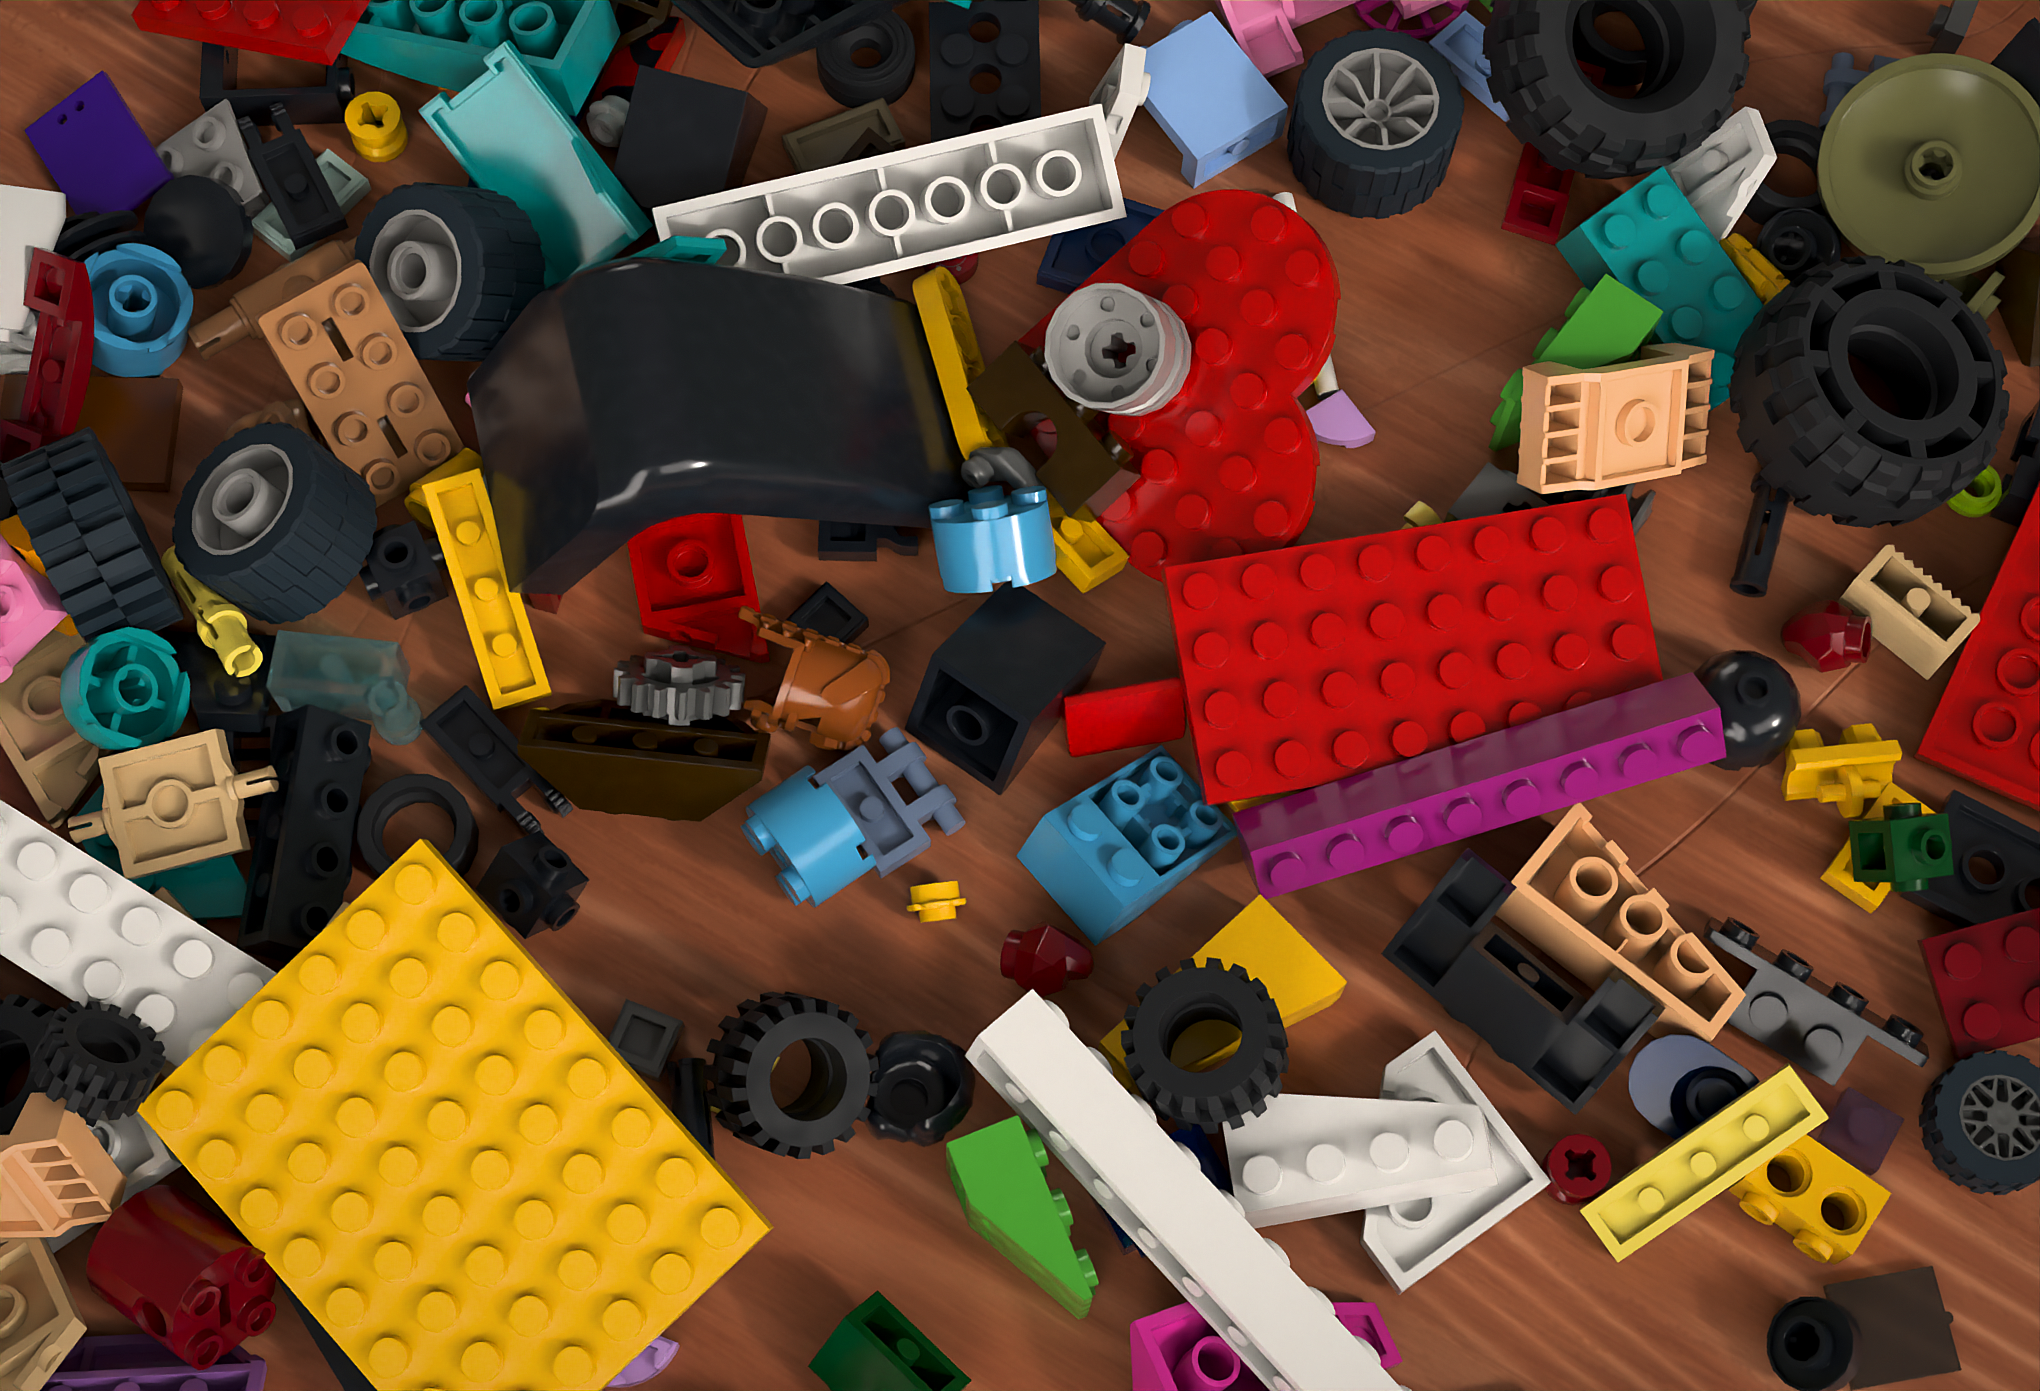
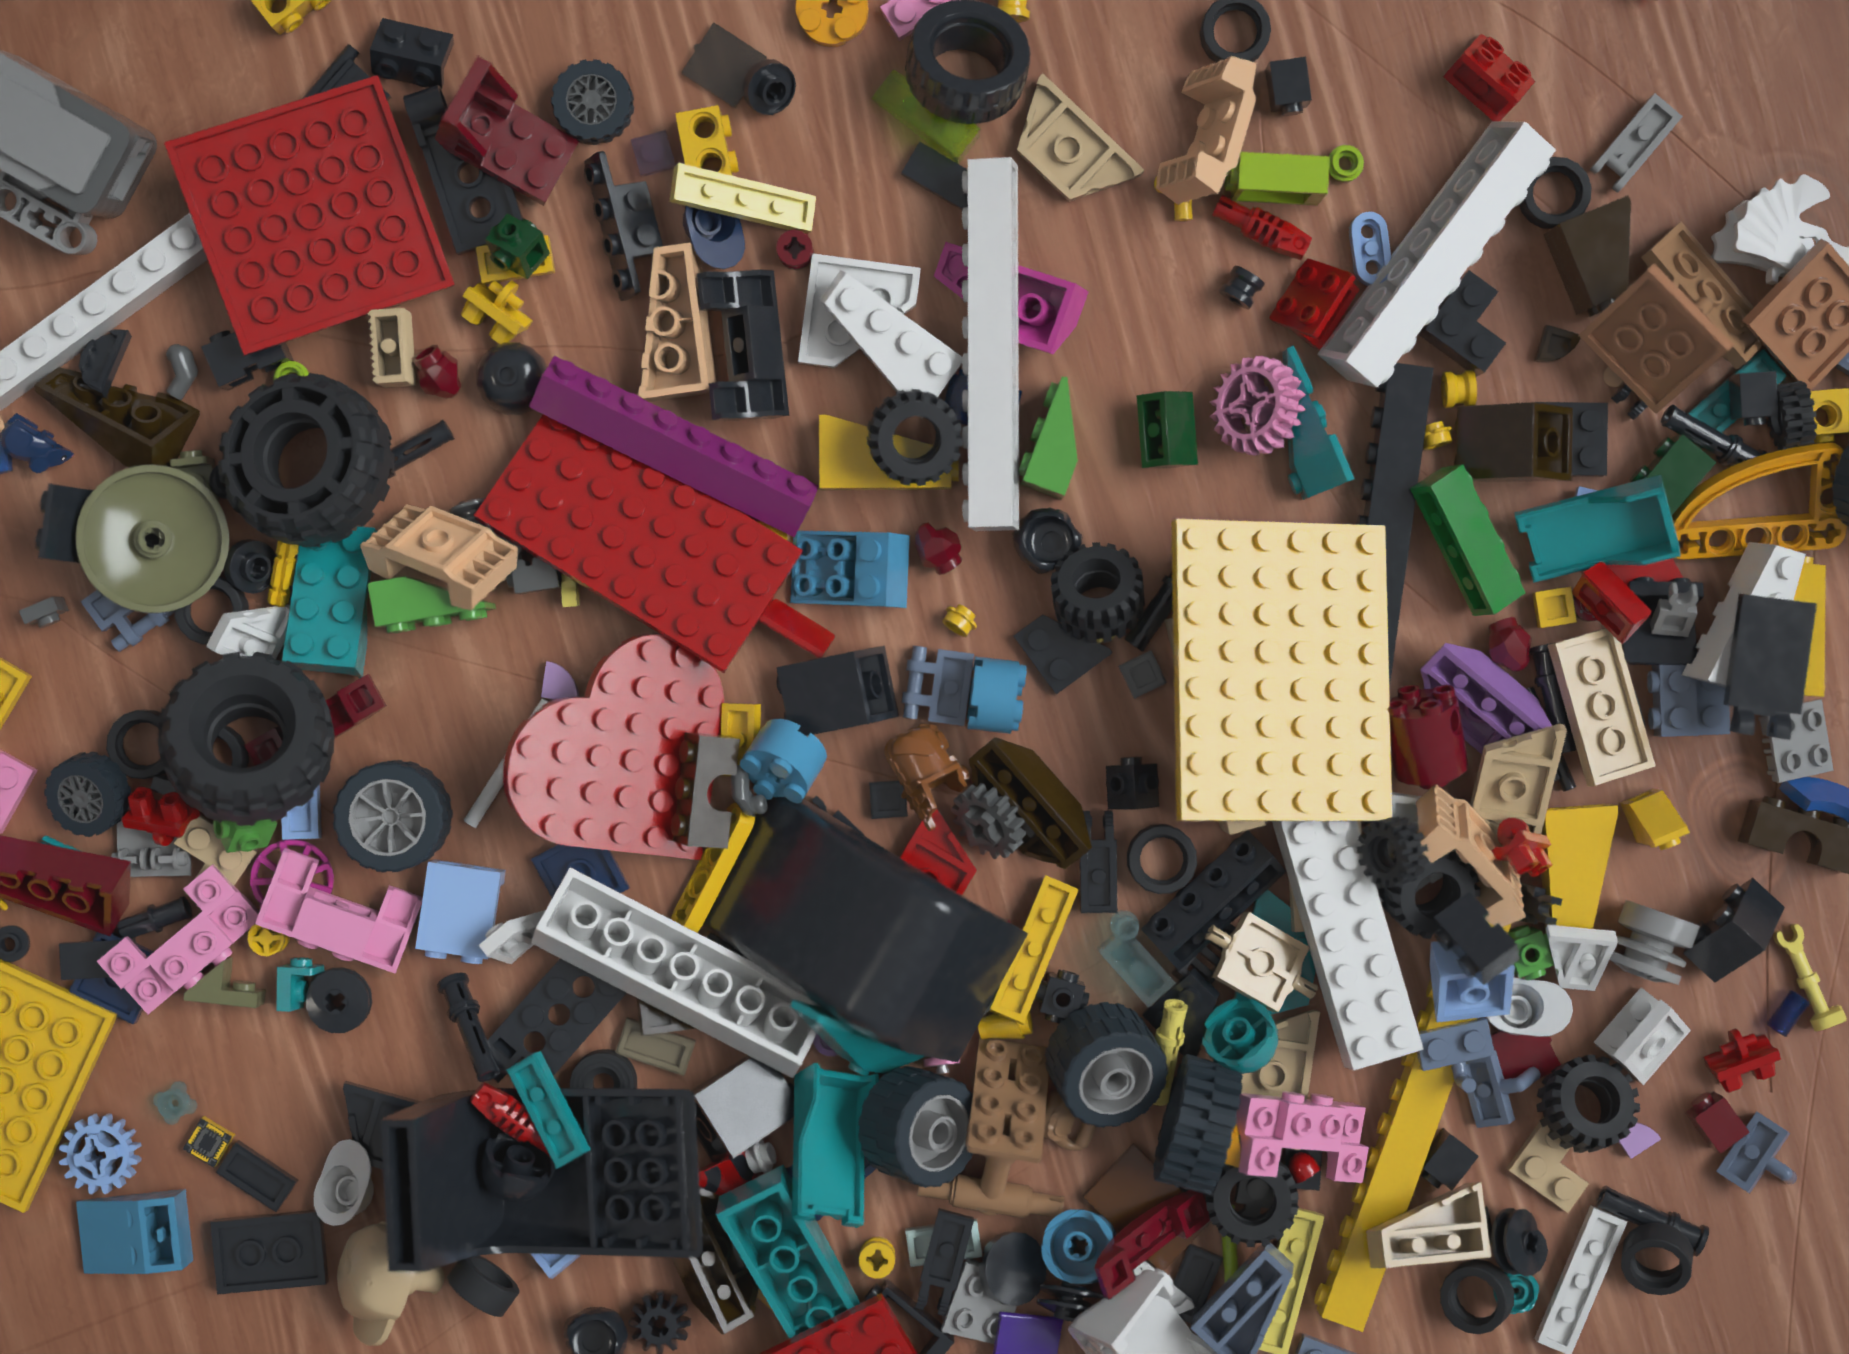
camera: 135 degrees left, 20 degrees up
light grey wheel [1044,283,1192,416] -> none
none -> black wing [1013,614,1113,694]

